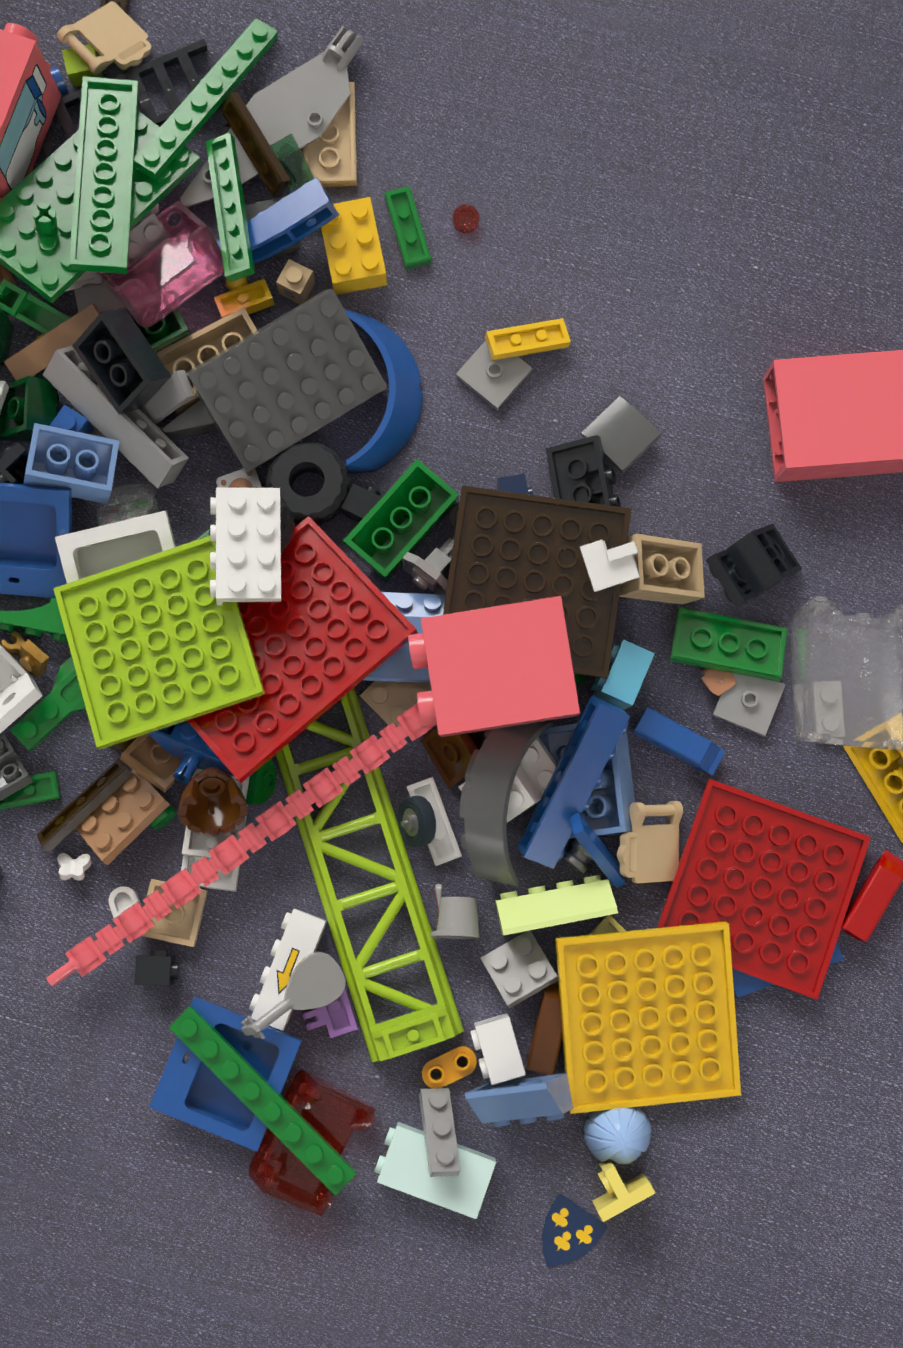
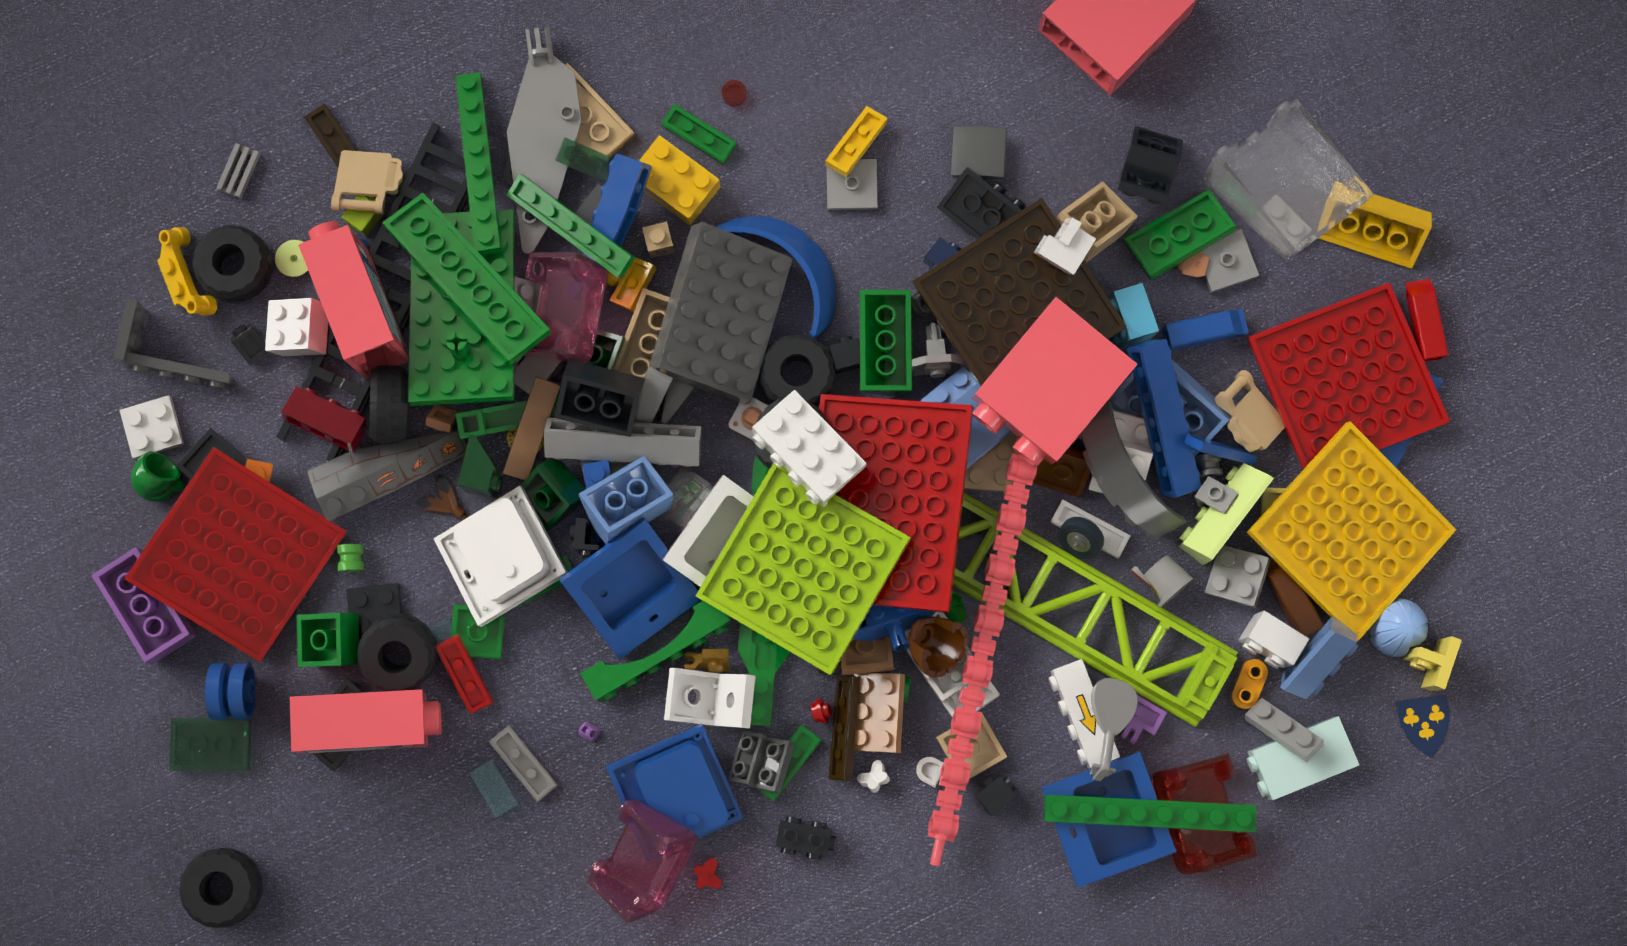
camera: 40 degrees left, 0 degrees up
dark brown tile [221,92,290,198] -> none
none -> red plate [811,698,832,724]
none -> light grey bracket [1194,476,1238,514]

